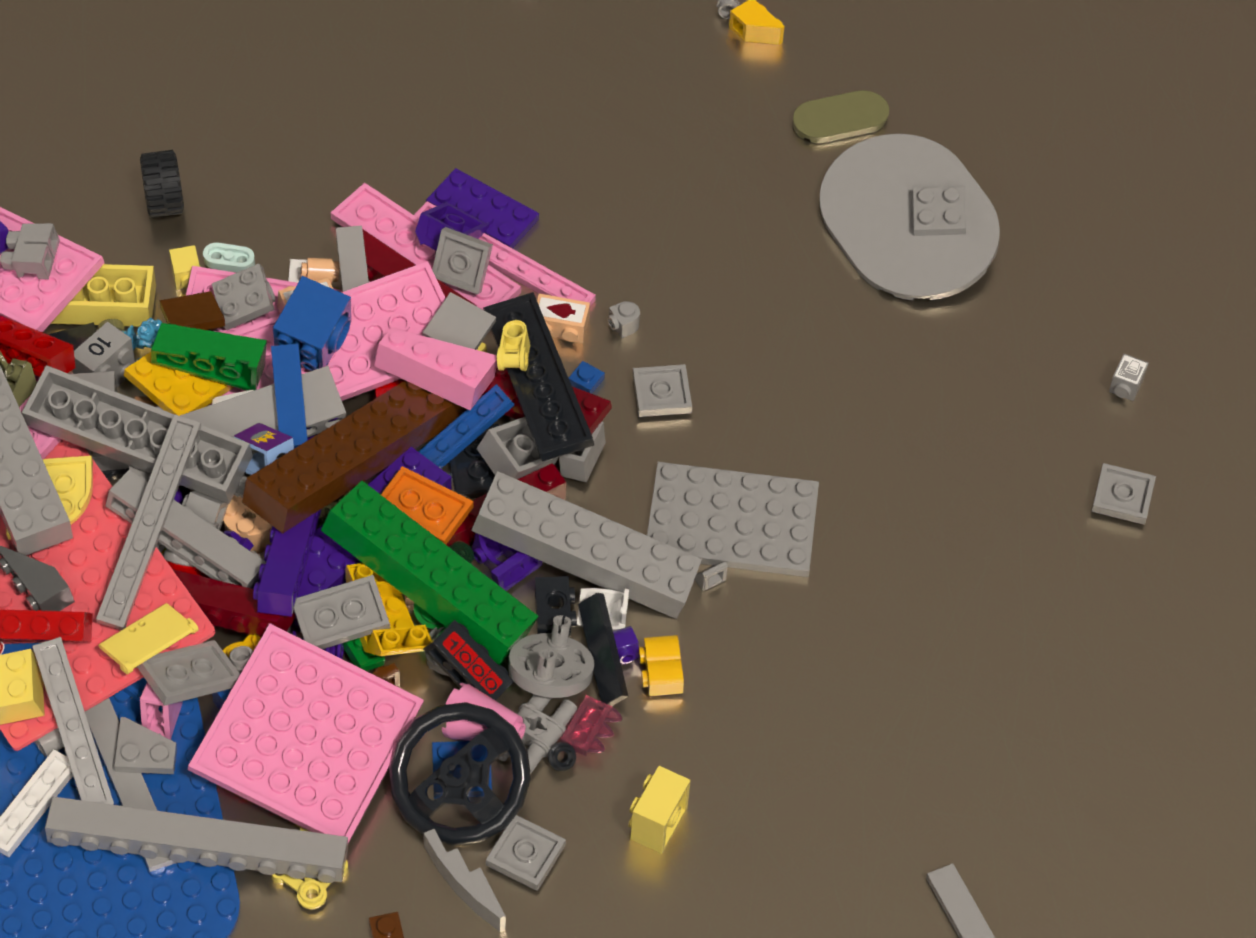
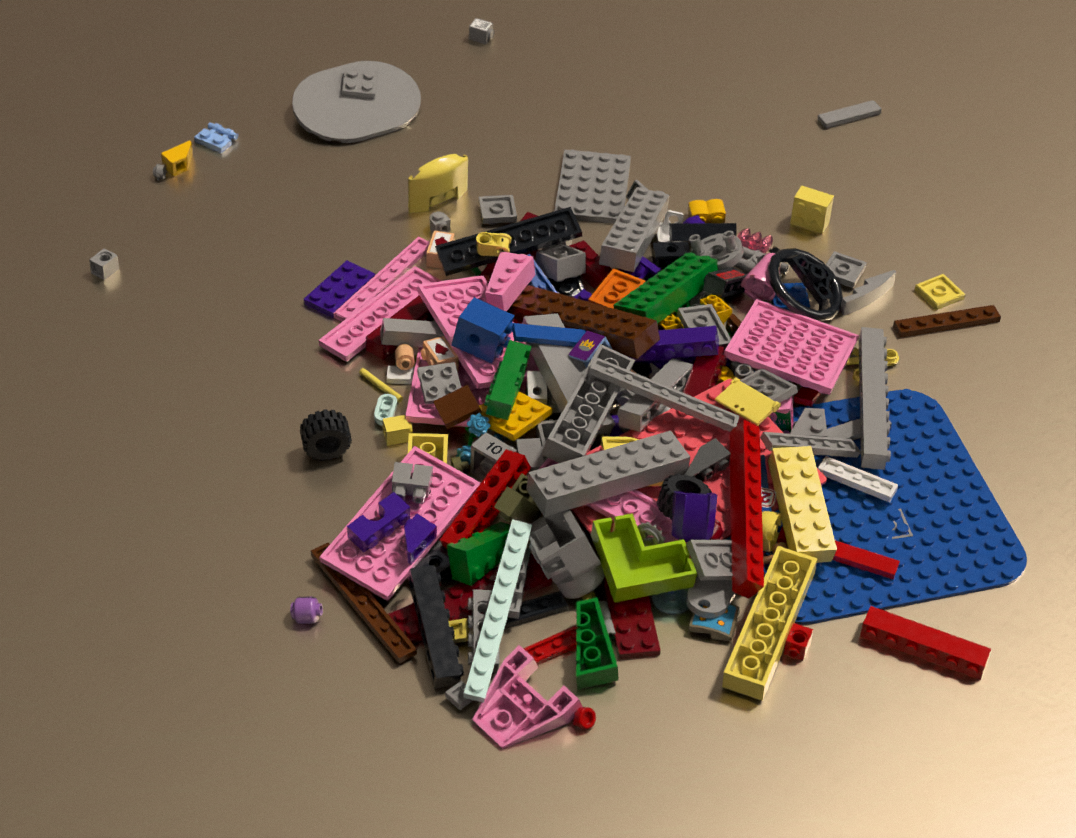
camera: 90 degrees left, 10 degrees down
dark purple slope [415,202,489,251] -> none
light grey tile [422,292,496,350] -> none
light grey plate [432,227,493,295] -> none
olive tile [792,90,889,144] -> none
light grey plate [1091,463,1156,525] -> none
none -> light blue plate [194,122,238,154]
none -> light yellow bar [359,368,403,403]
none -> light yellow slope [408,154,468,213]

